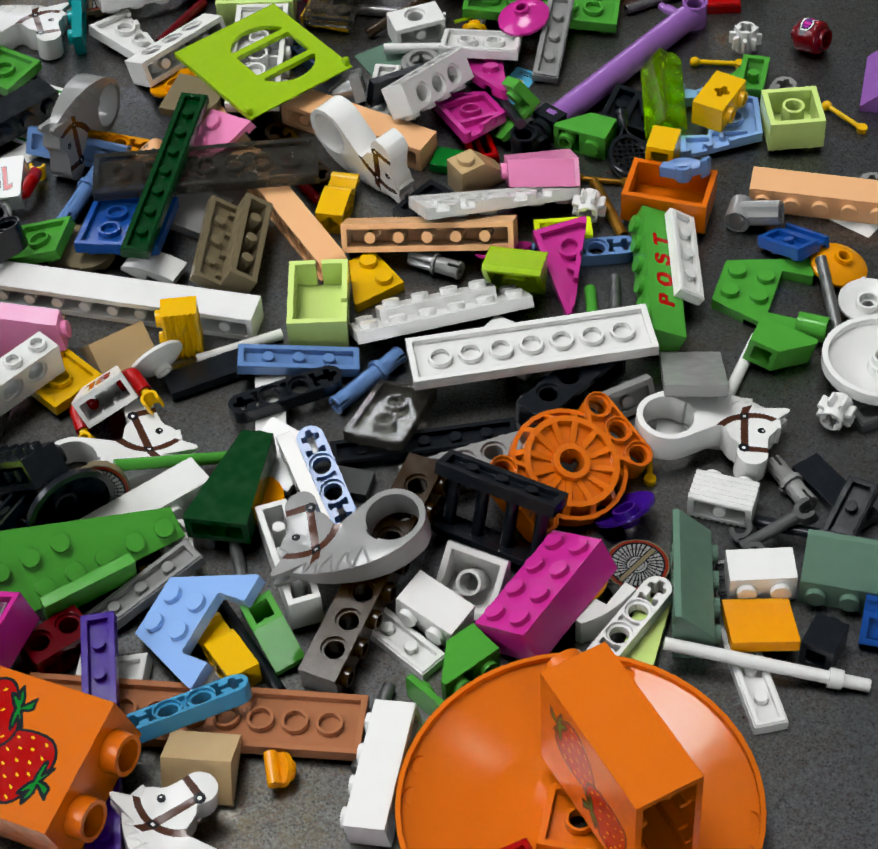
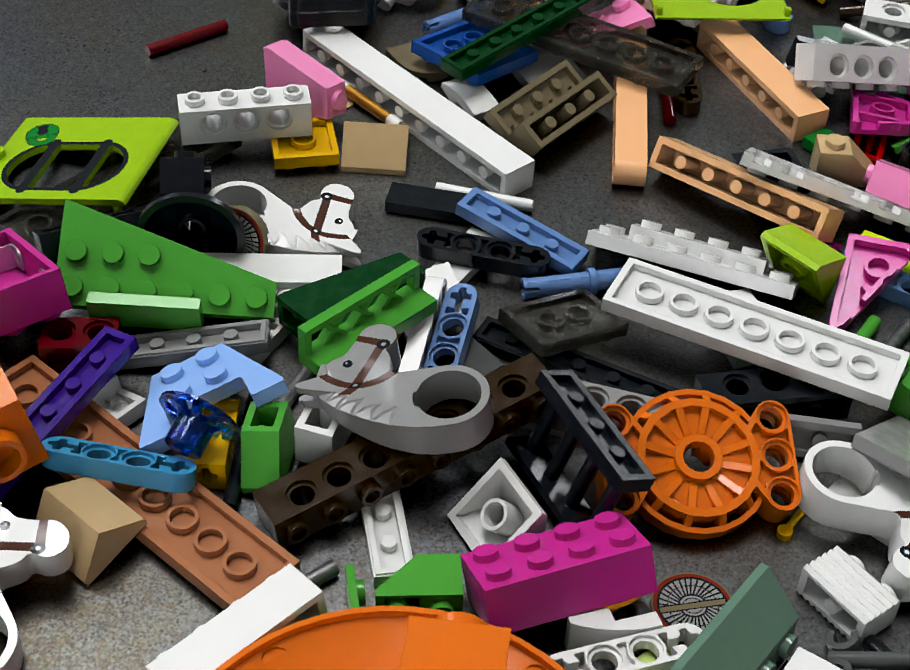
camera: 30 degrees right, 5 degrees down
bright green plate [6,216,76,264] -> none
torso [70,366,165,439] -> none
bright green bar [113,451,227,471] -> none
white dish [131,340,183,379] -> none
yellow brick [155,296,204,359] -> none
light orange plate [263,750,296,789] -> none
yellowish green piece [286,259,351,347] -> none
white animal [310,95,414,203] -> none
yellow piece [315,171,360,234] -> none
light grey tile [328,68,368,104] -> none
yellow wing [349,252,405,313] -> none
white brick [396,570,475,647] -> none
light grey axle [407,252,465,280] -> none
dark purple dish [594,491,656,529] -> none
none -> clear blue wheel [159,391,241,459]
none -> bright green fence [298,259,437,375]
none -> pearl gold bar [345,81,405,125]

